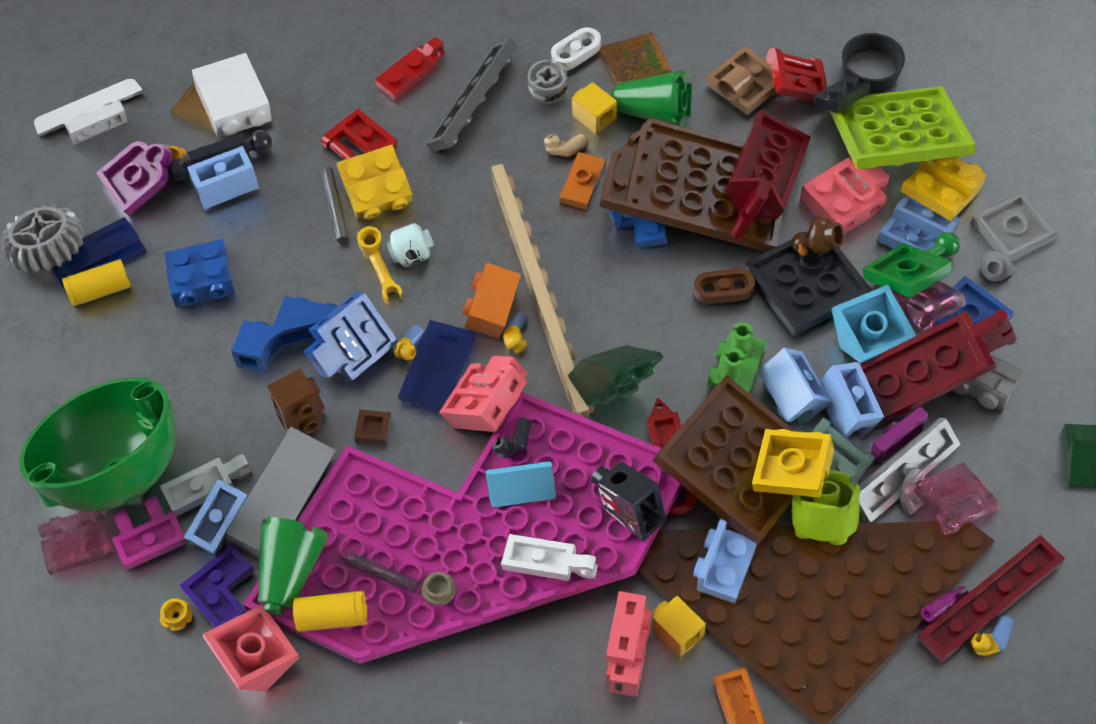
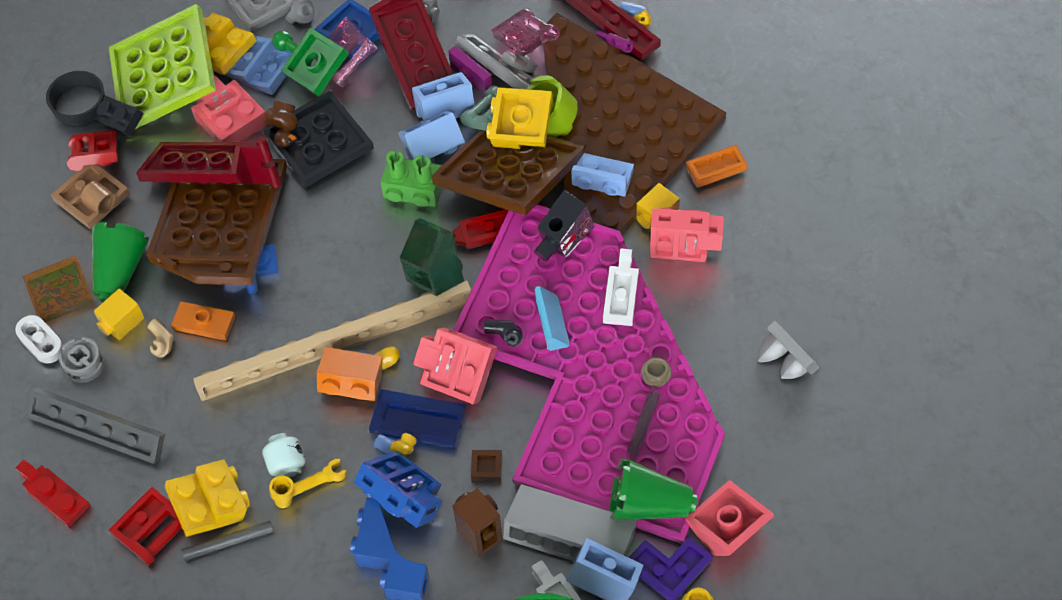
camera: 95 degrees left, 0 degrees up
yellow pin [293,591,367,632] -> none
reddish brown plate [693,268,755,304] -> none
medium azure slope [832,285,916,363] -> none

